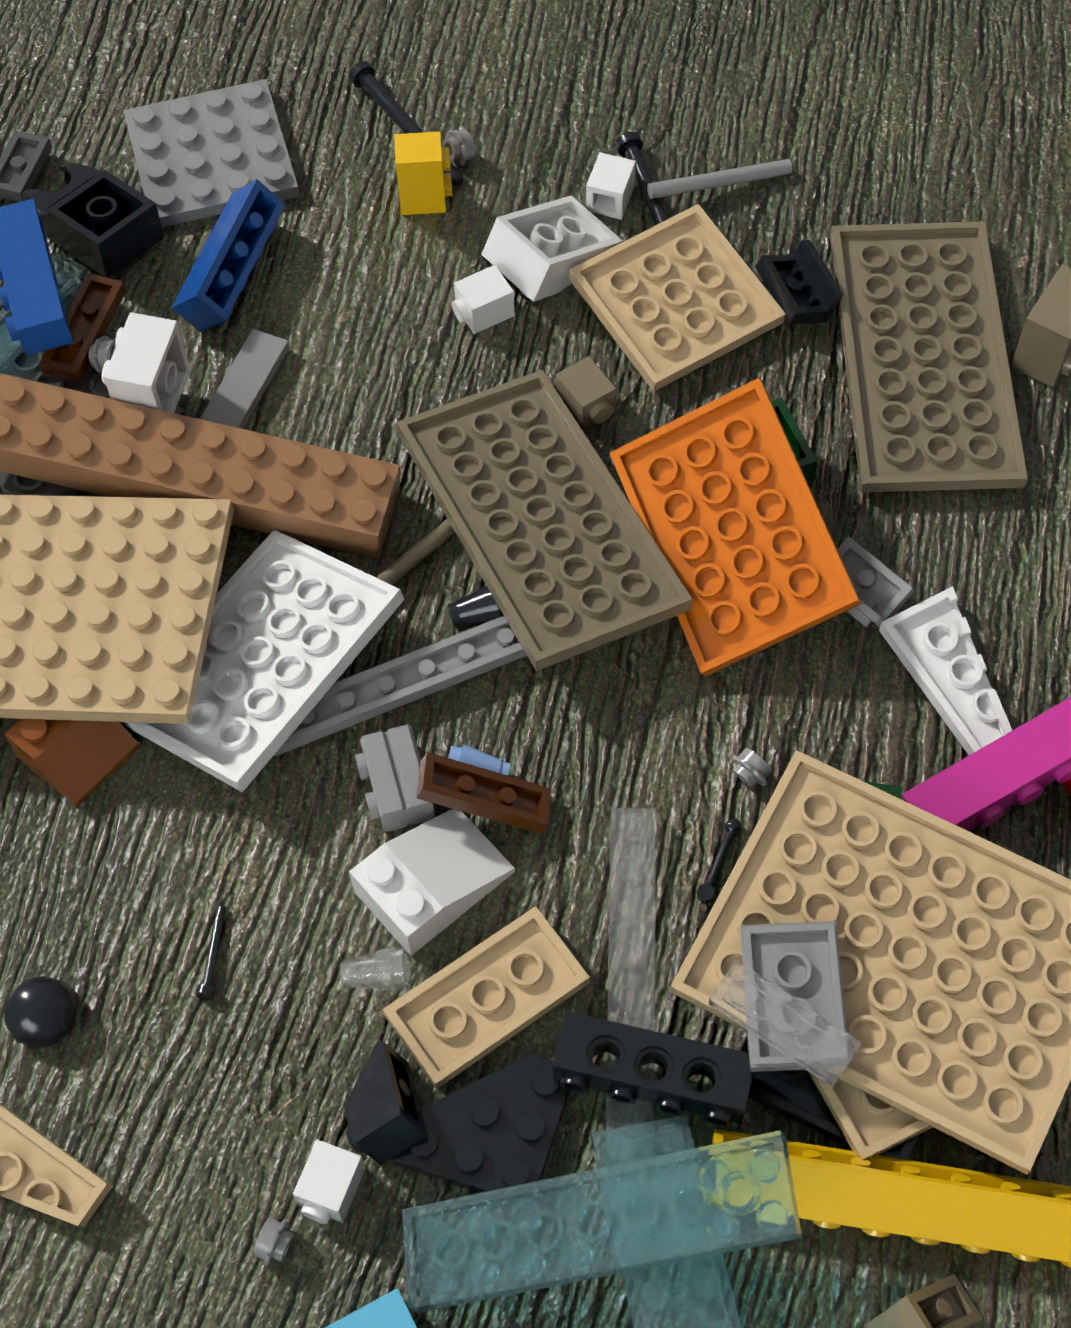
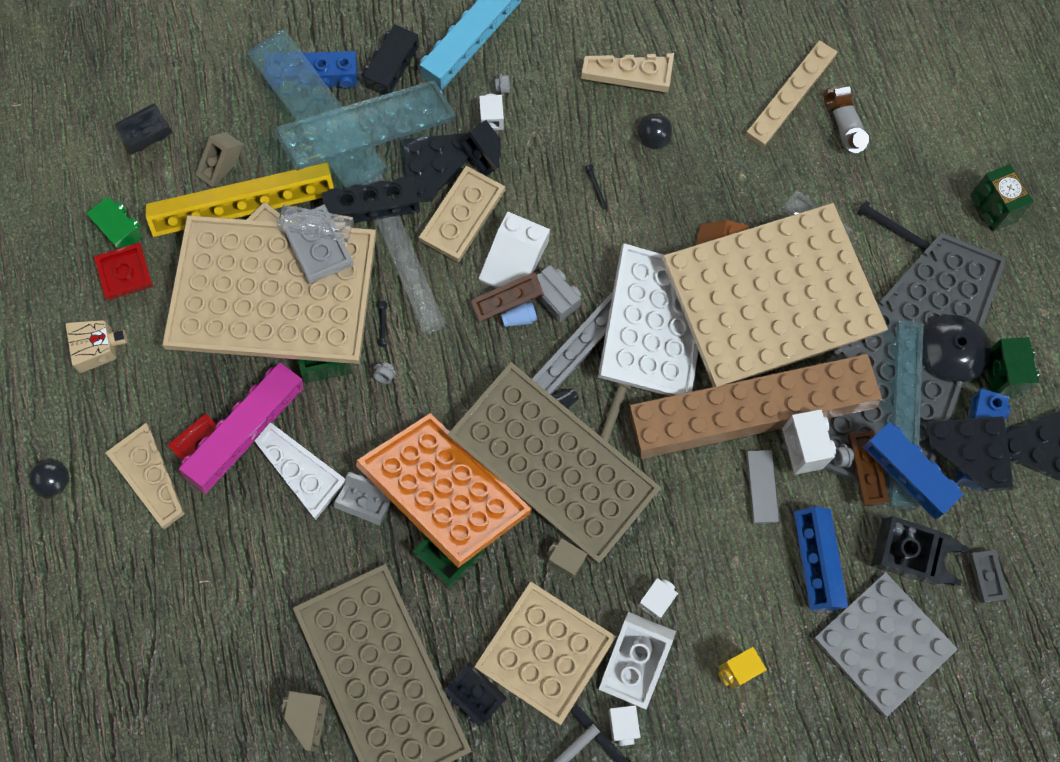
camera: 150 degrees right, 10 degrees up
clear cone [340,945,411,992] -> none
black bar [349,61,463,186] -> none
light grey plate [442,129,475,166] -> none

